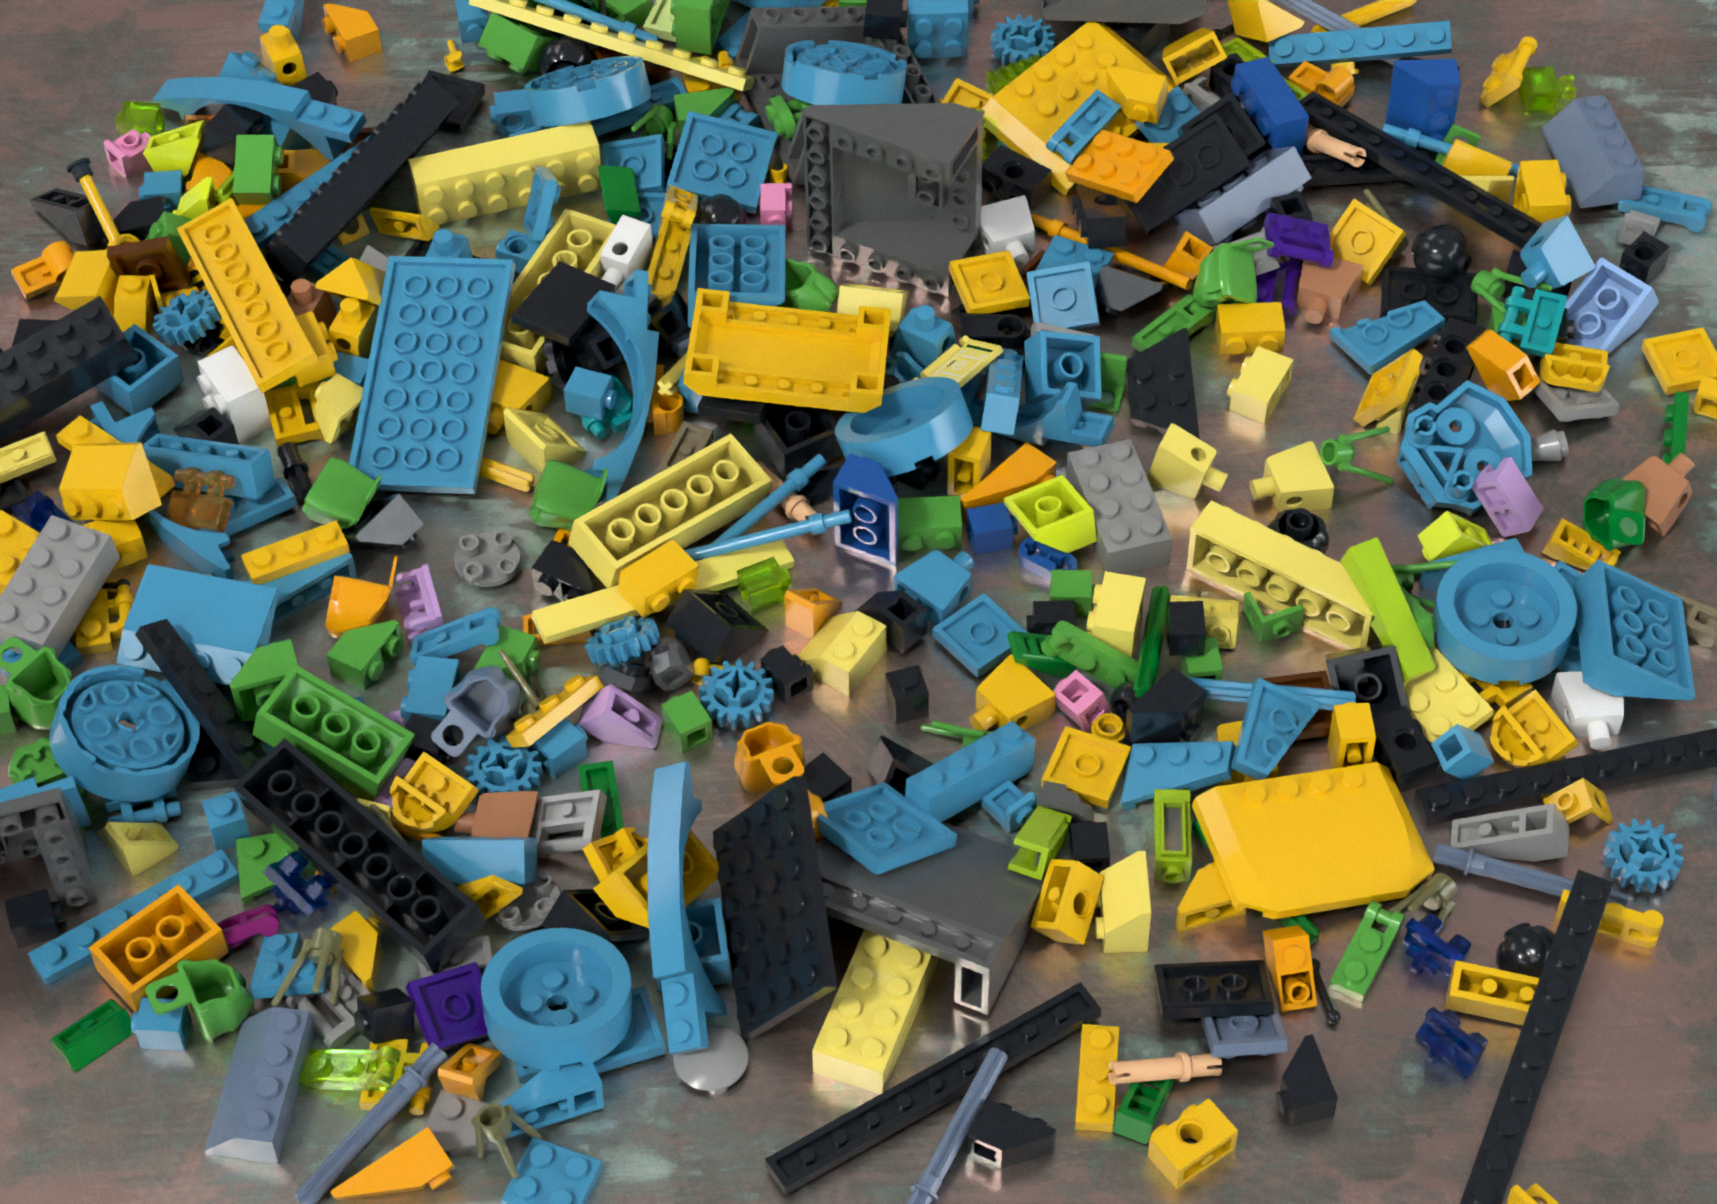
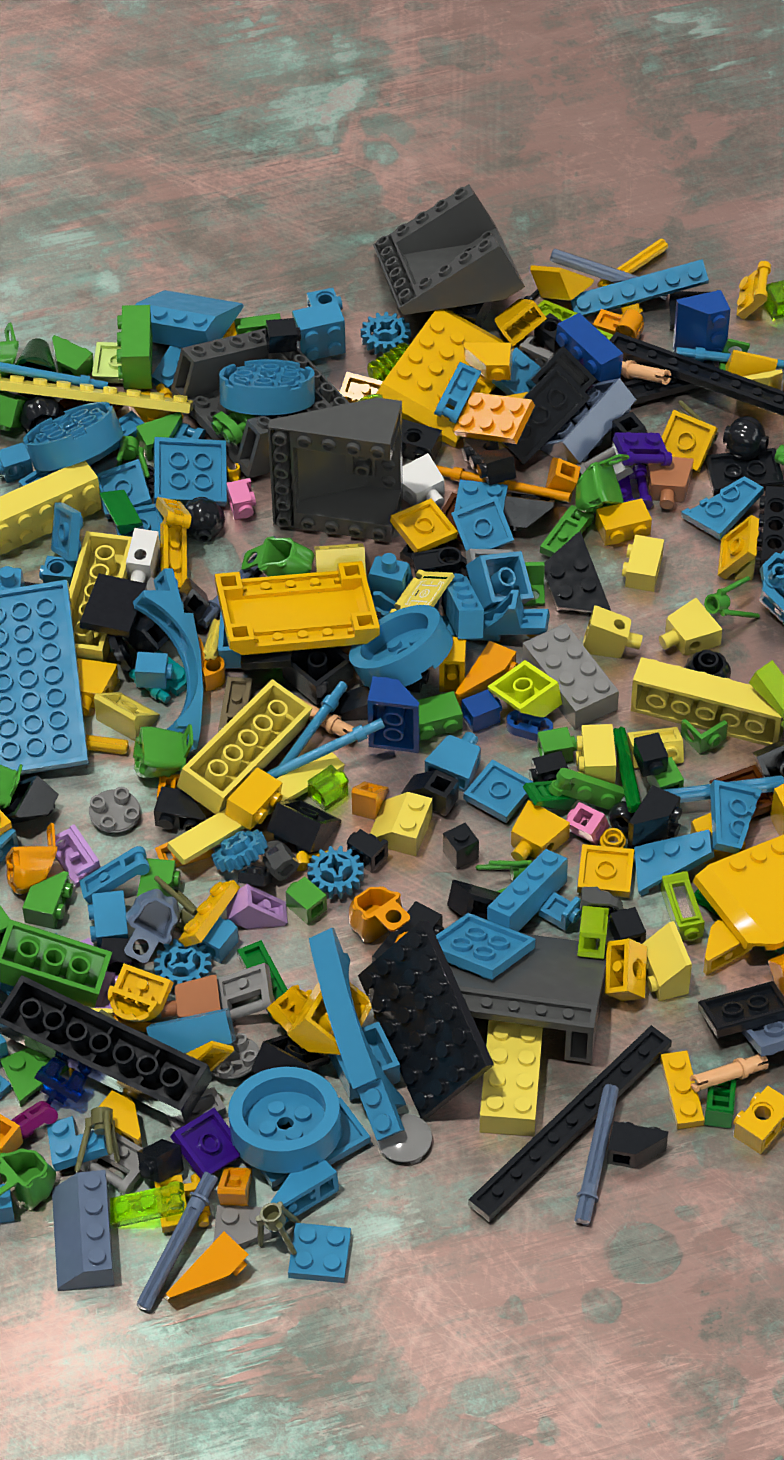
camera: 15 degrees left, 0 degrees up
dark azure slope [688,223,785,327] -> none

